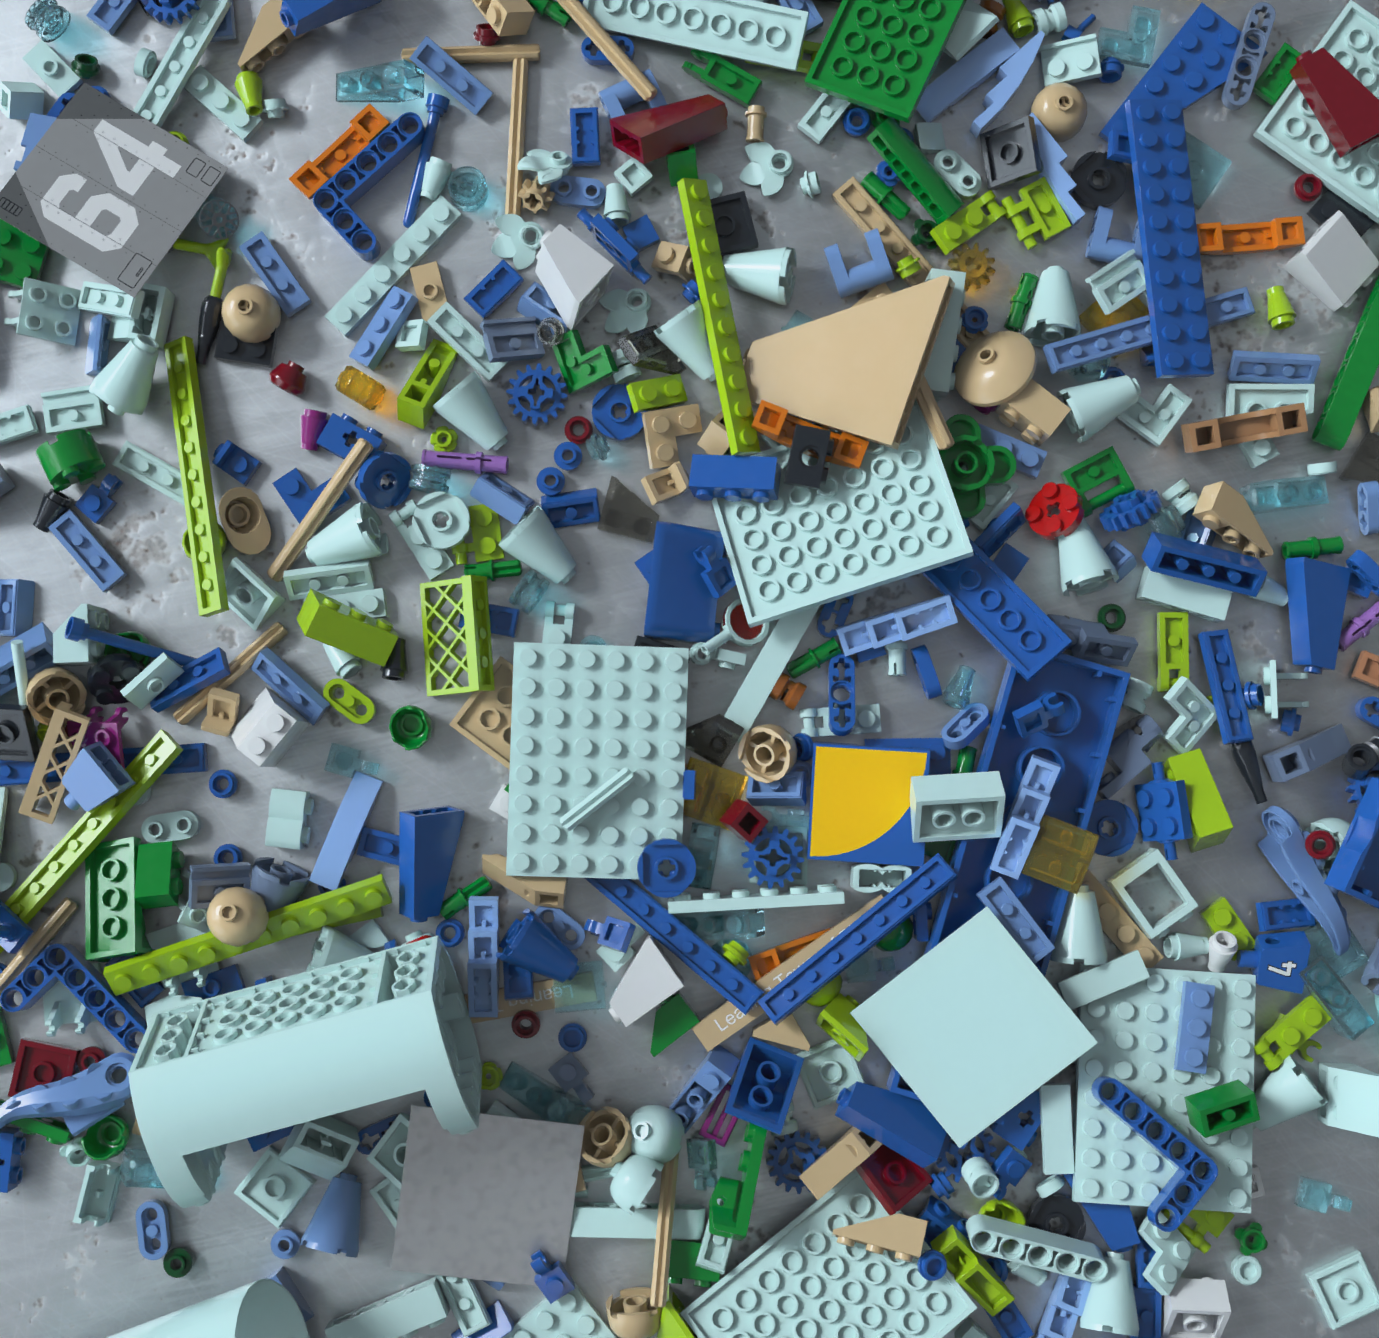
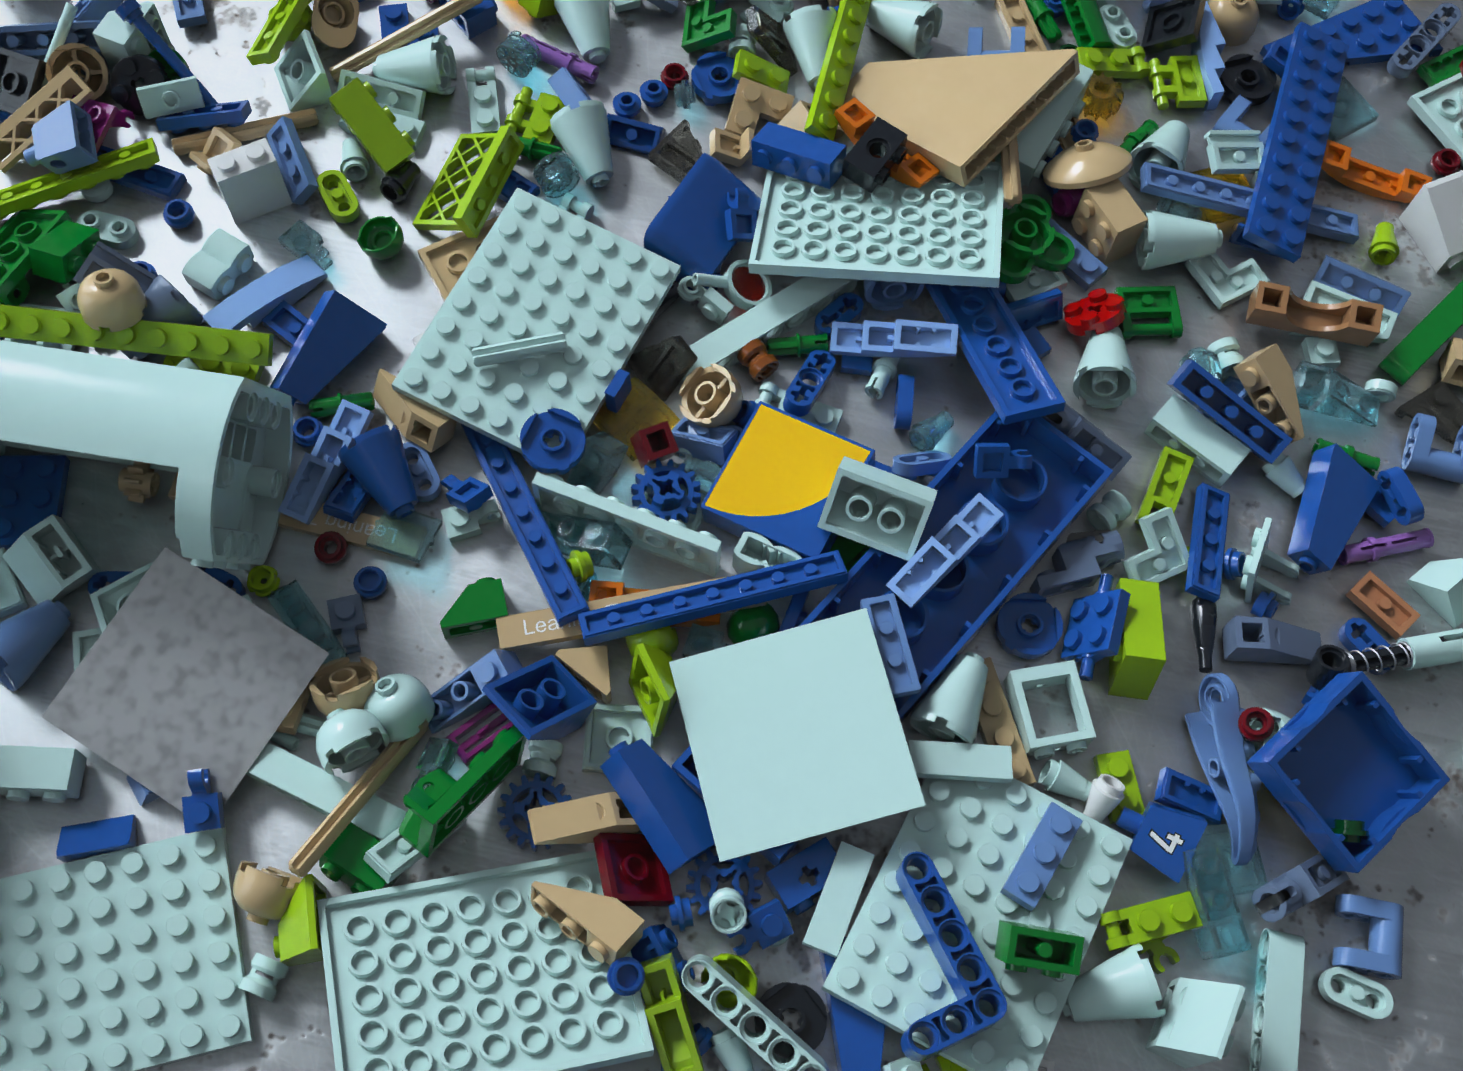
camera: 20 degrees right, 20 degrees down
blue plate [355,450,413,509] -> none
light aqua plate [412,491,471,550] -> none
lime plate [430,426,458,452] -> none
light aqua tile [436,1275,493,1338] -> none
blue gear [506,363,568,426] -> none
white slope [608,934,684,1027] -> none
clear yellow slope [1021,814,1099,894] -> none
light aqua tile [1036,1174,1066,1198] -> none
dark green plate [1097,604,1126,632] -> none
blue gear [1099,489,1162,532] -> none
medium blue slope [1104,539,1137,583] -> none

